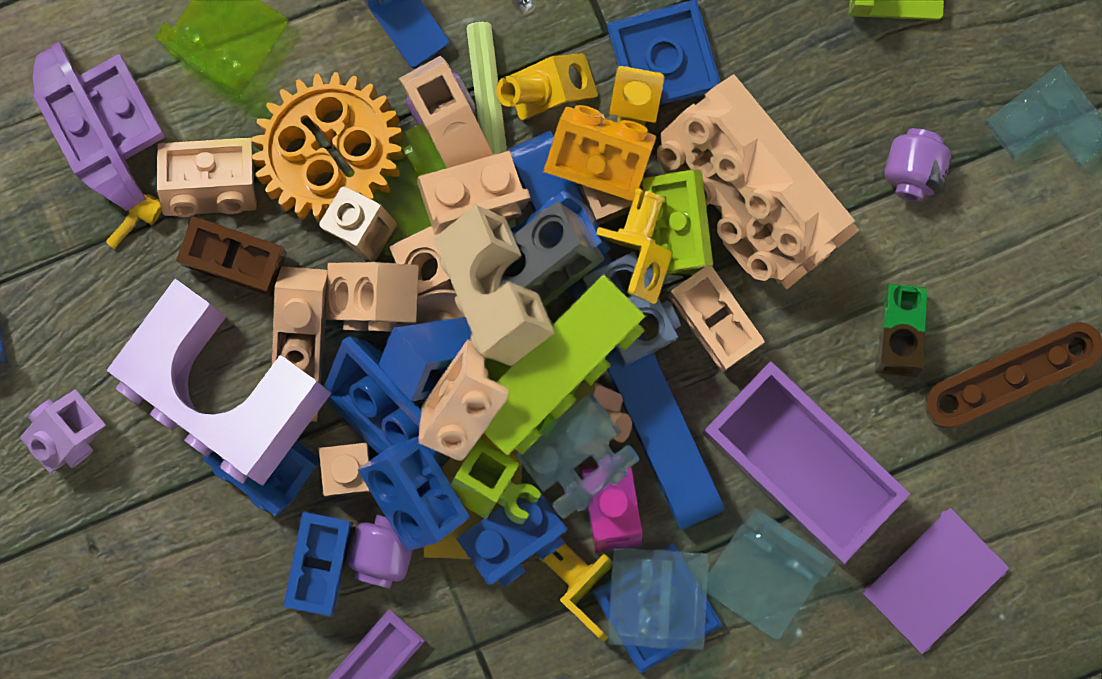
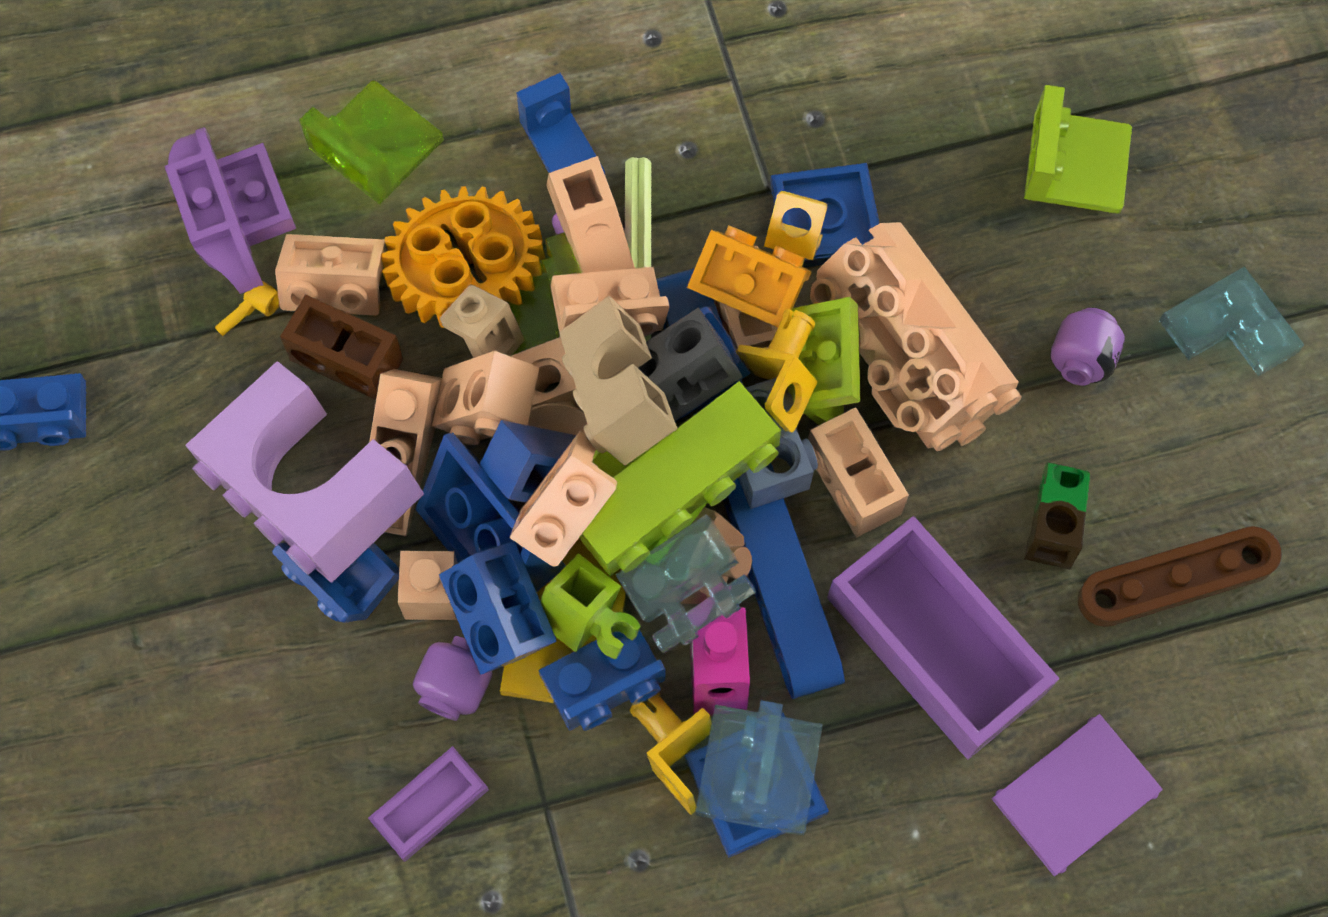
camera: 10 degrees right, 15 degrees down
lavender brick [20,389,106,474] -> none
blue brick [283,512,354,616] -> none
yellow bracket [496,53,598,120] -> none
clear light blue bracket [700,508,836,640] -> none

